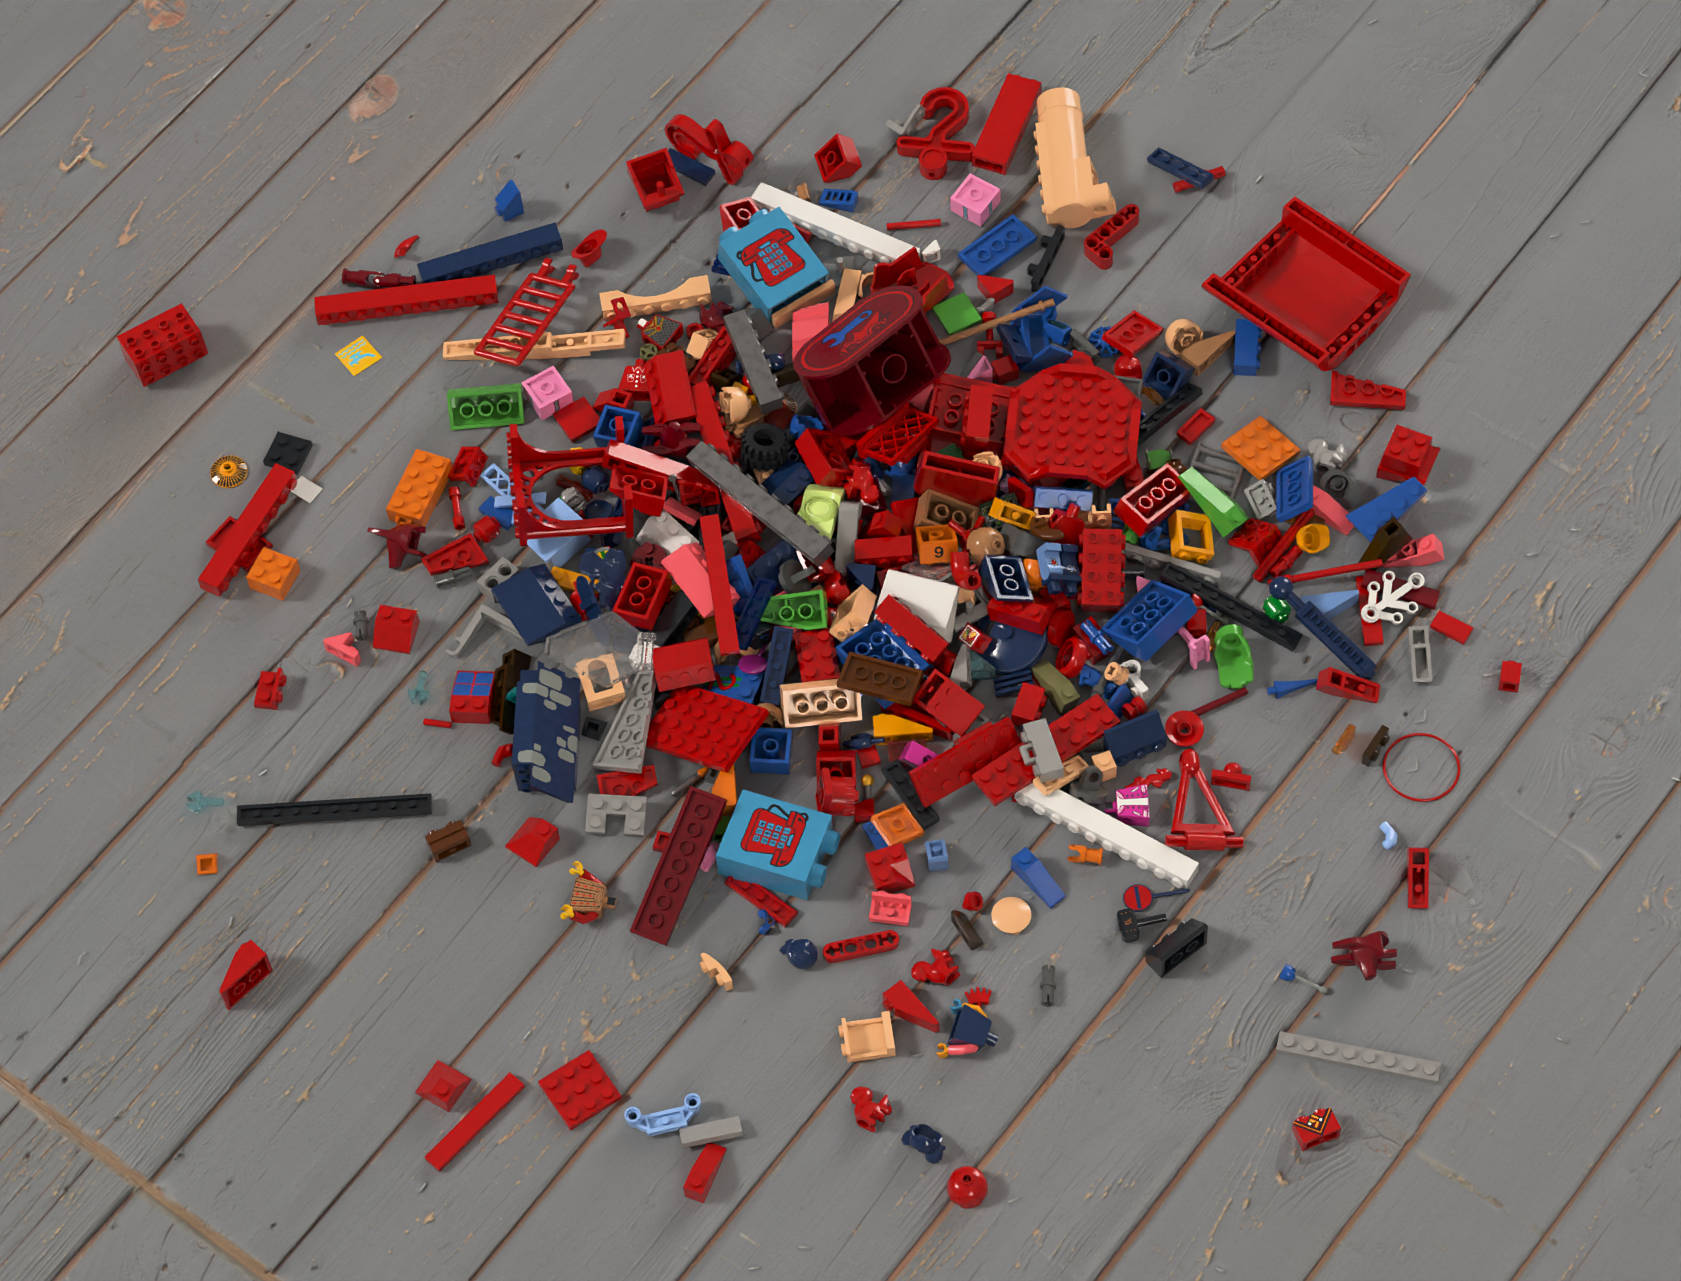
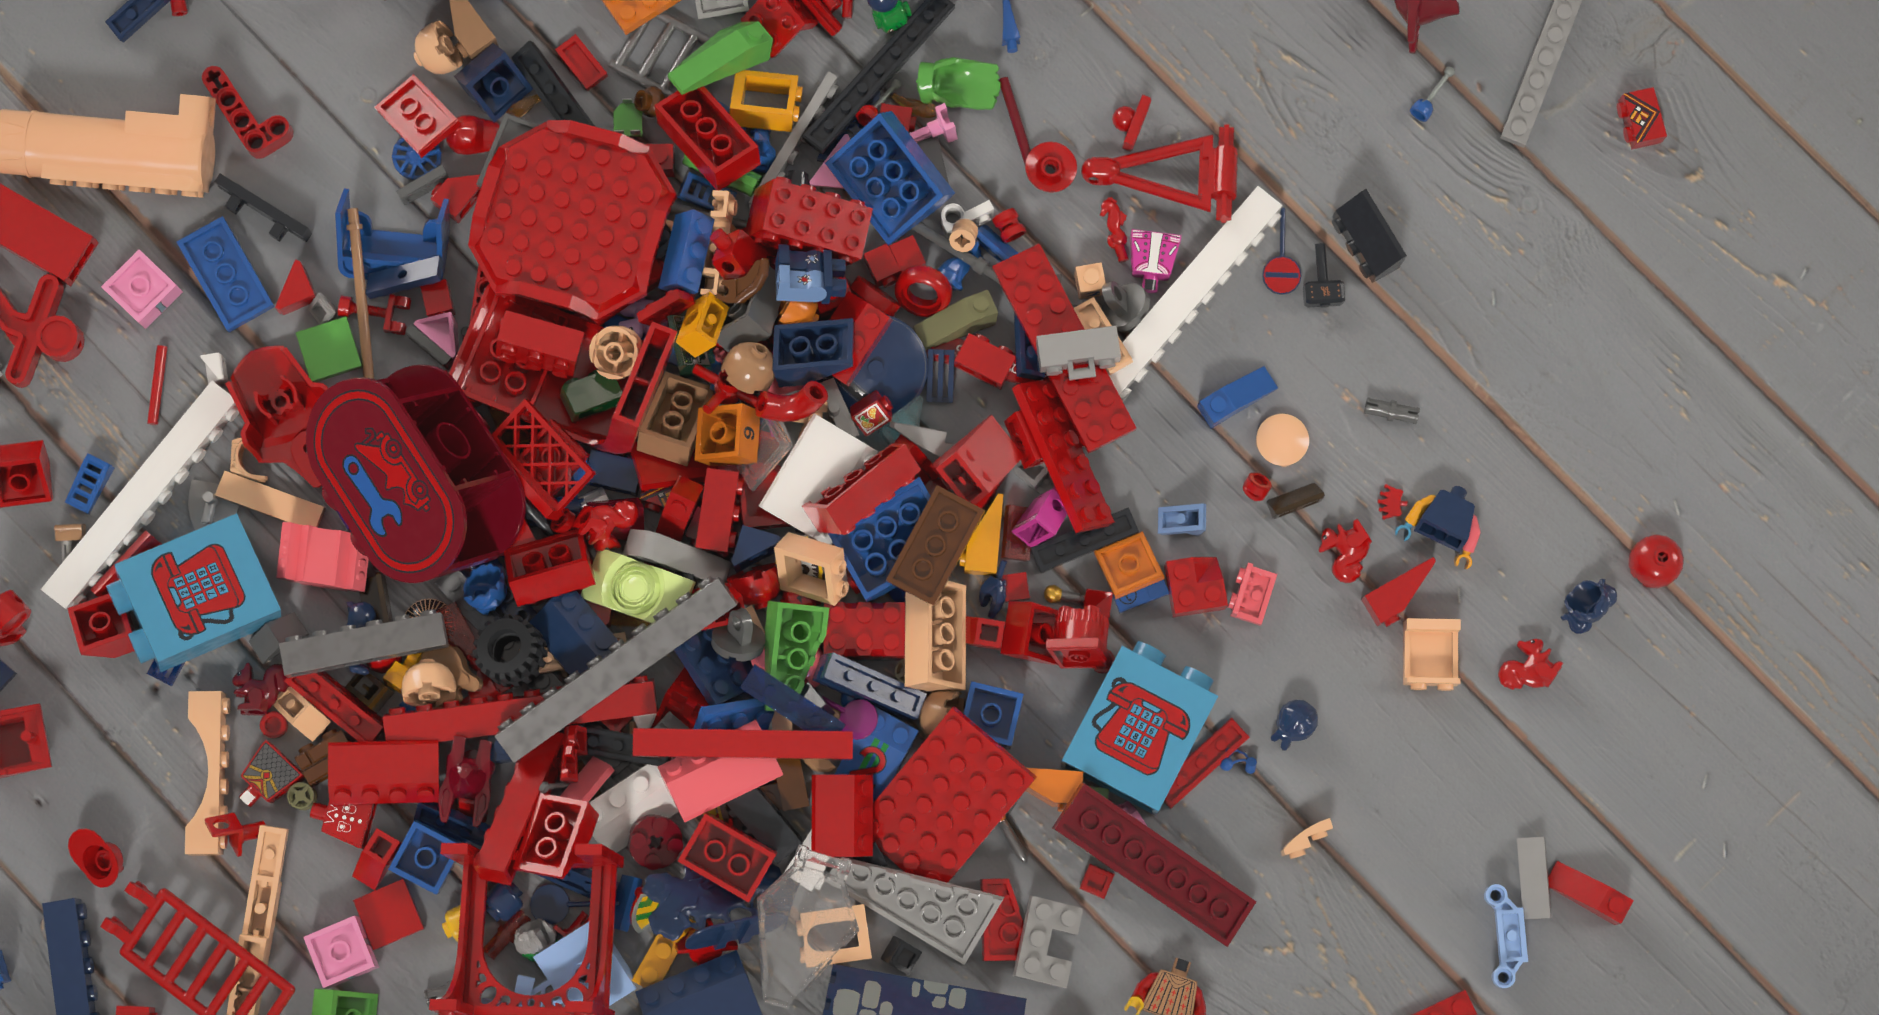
camera: 90 degrees left, 20 degrees up
light nougat tile [771,279,835,329] -> none
red beam [823,930,899,963] -> none
blue rock [1043,319,1072,347] -> none
orange piece [1067,844,1103,865] -> none
blue pin [1080,619,1113,655] -> none
dark blue slope [1103,709,1167,767] -> none

